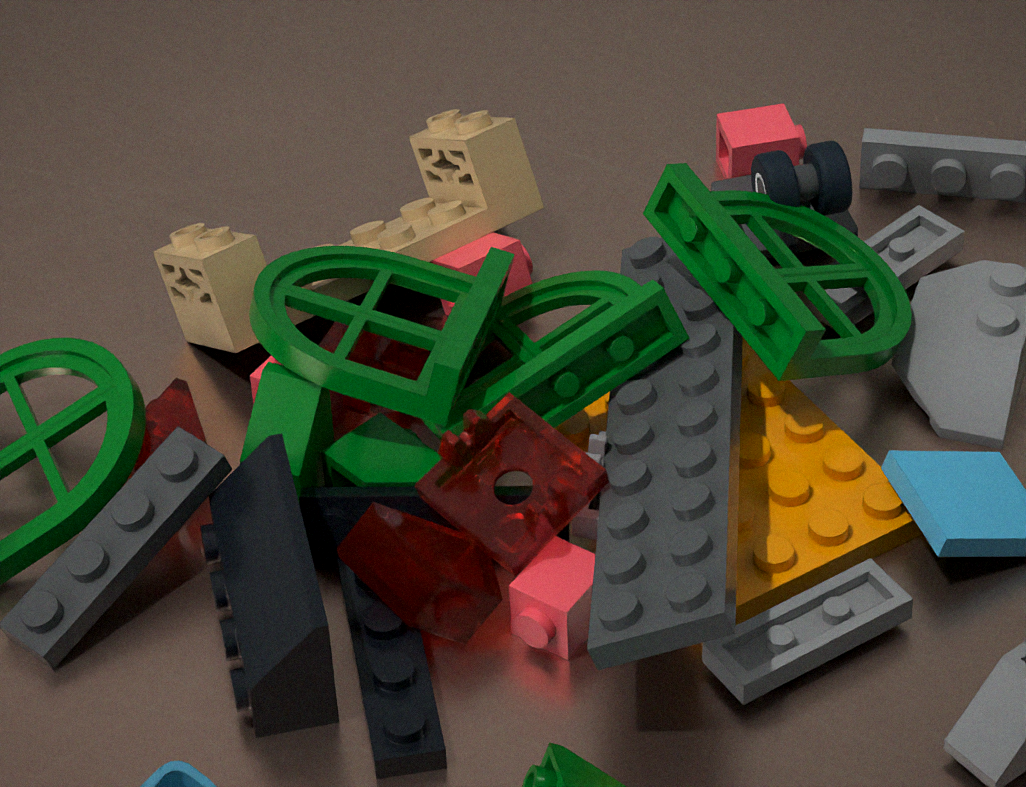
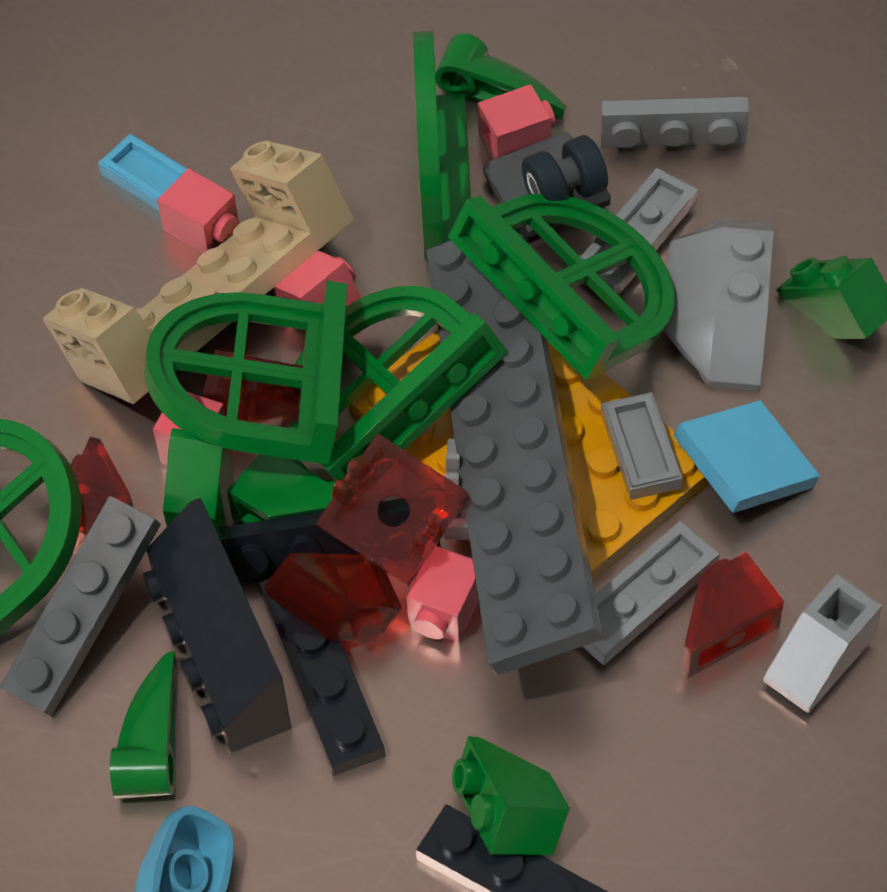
camera: 10 degrees left, 15 degrees up
none -> medium azure tile [98,133,187,211]
none -> green piece [110,651,177,799]
none -> coral brick [157,168,239,253]
none -> green window [413,31,471,260]
none -> green piece [435,33,567,120]
none -> light grey tile [601,392,683,500]
none -> clear red slope [682,552,784,678]

